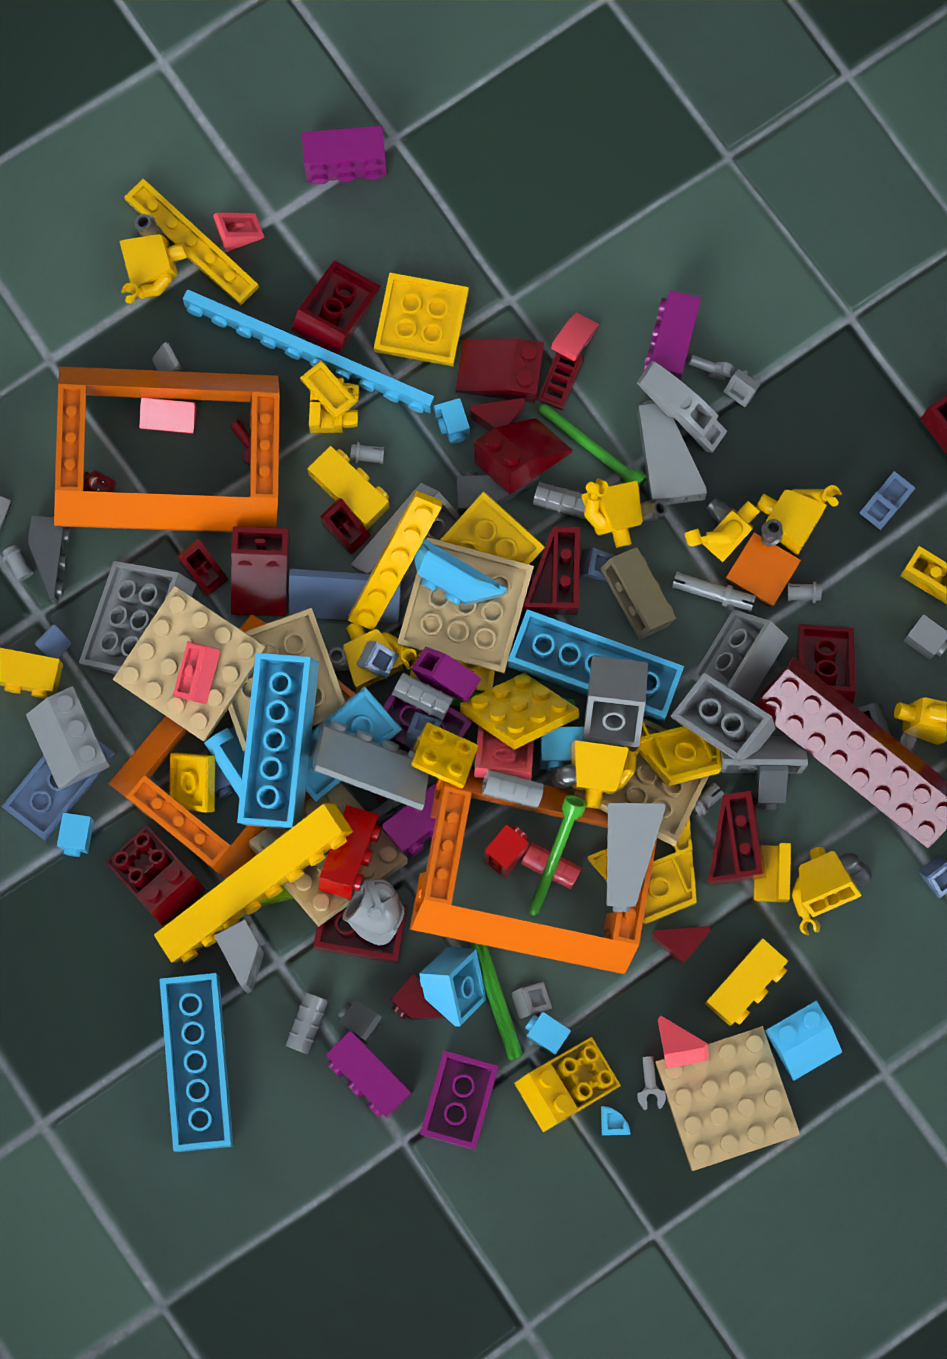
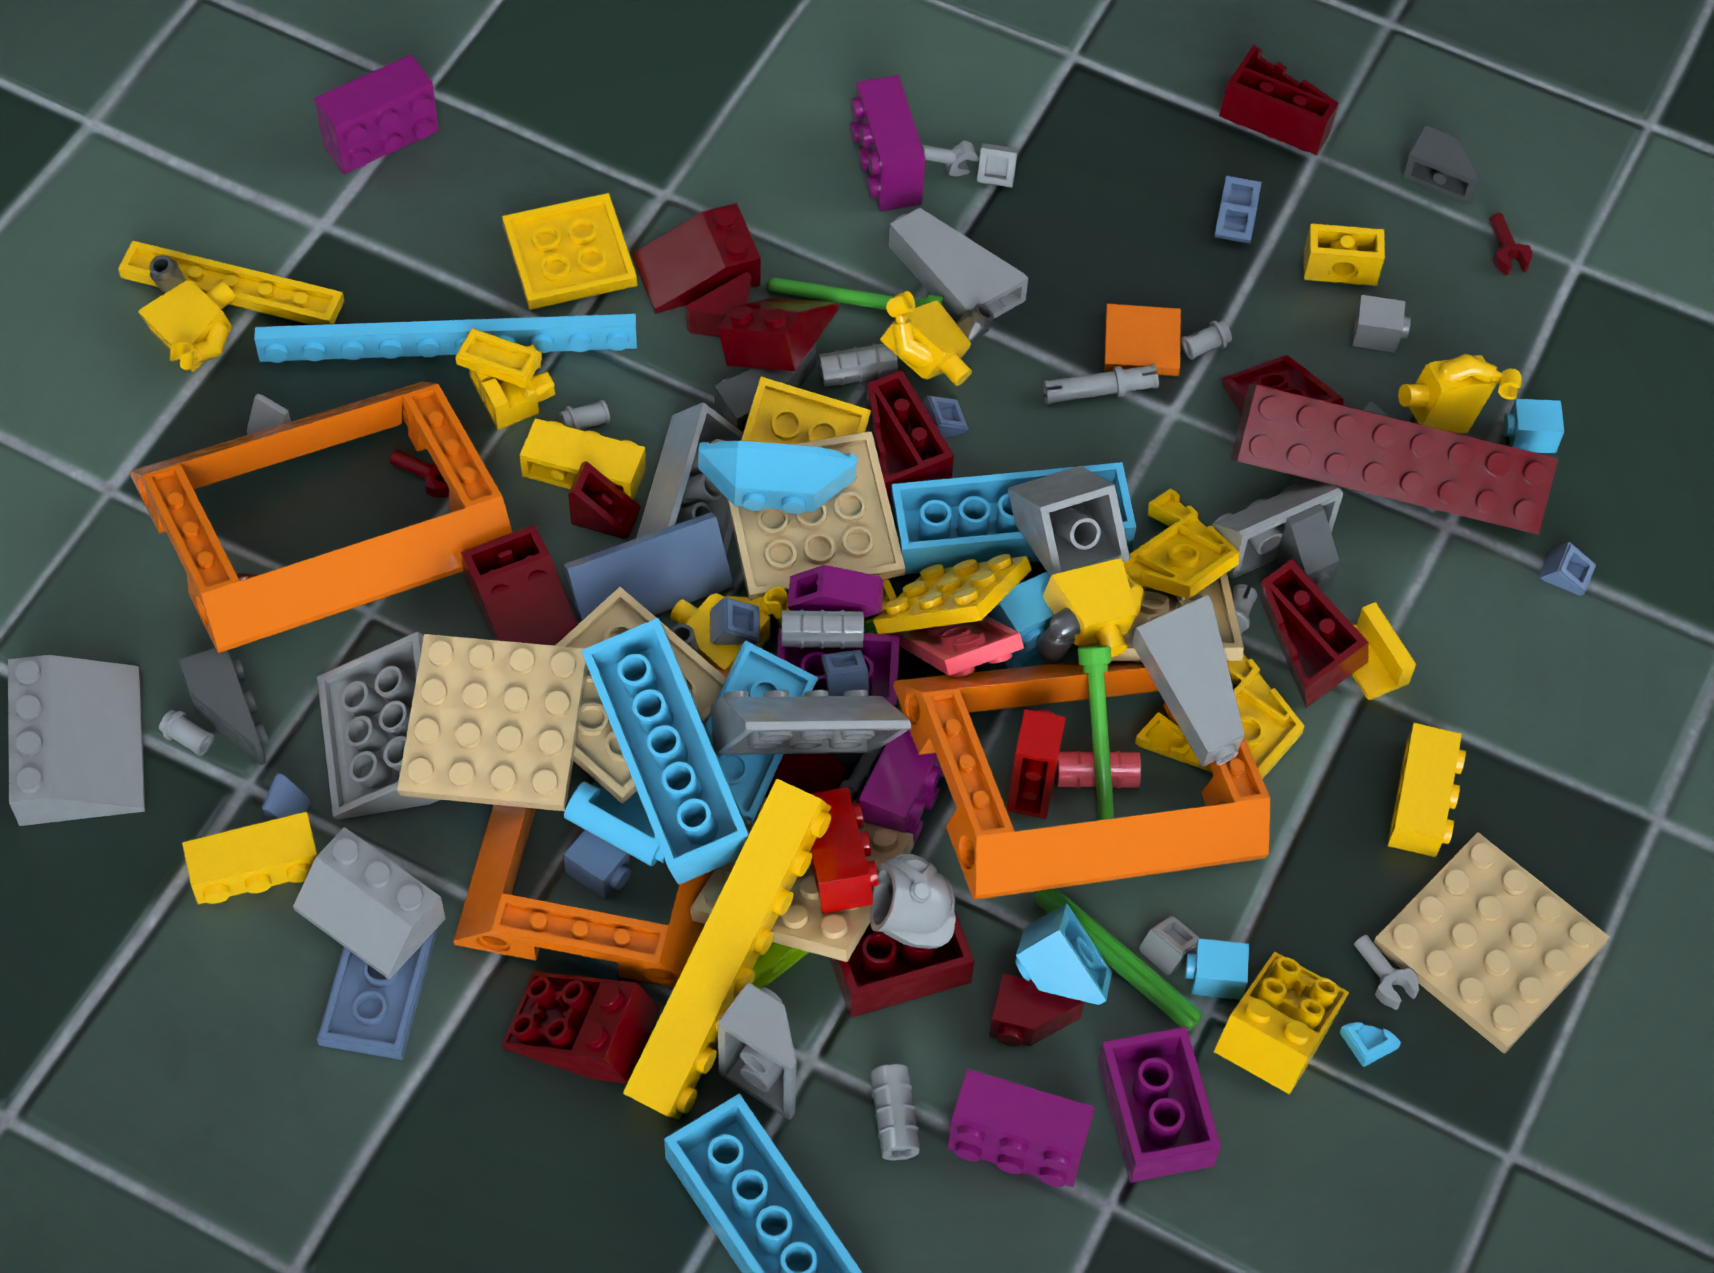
camera: 30 degrees left, 20 degrees down
medium azure brick [57,813,94,857] -> none
slope [139,398,197,434] -> none
yellow tile [169,752,215,813] -> none
coral slope [173,641,220,704] -> none
dark red slope [177,539,228,596] -> none
coral slope [213,213,264,252] -> none
dark red slope [291,260,381,355] -> none
dark grey slope [338,1000,384,1044] -> none
yellow plate [348,490,442,630] -> none
yellow bracket [411,722,478,788] -> none
medium azure brick [434,398,470,444] -> none
light grey axle [481,769,543,808] -> none
dark red slope [538,352,584,410] -> none
coral slope [551,312,600,361] -> none
dark tan brick [600,547,676,640] -> none
light grey slope [637,361,727,453] -> none
dark red slope [652,926,710,965] -> none
coral slope [658,1016,709,1068] -> none
light grey slope [671,673,776,762] -> none
yellow torso [684,496,760,562] -> none
light grey slope [692,609,788,702] -> none
yellow torso [756,485,842,556] -> none
medium azure slope [765,1001,842,1081] -> none
yellow torso [792,847,872,935] -> none

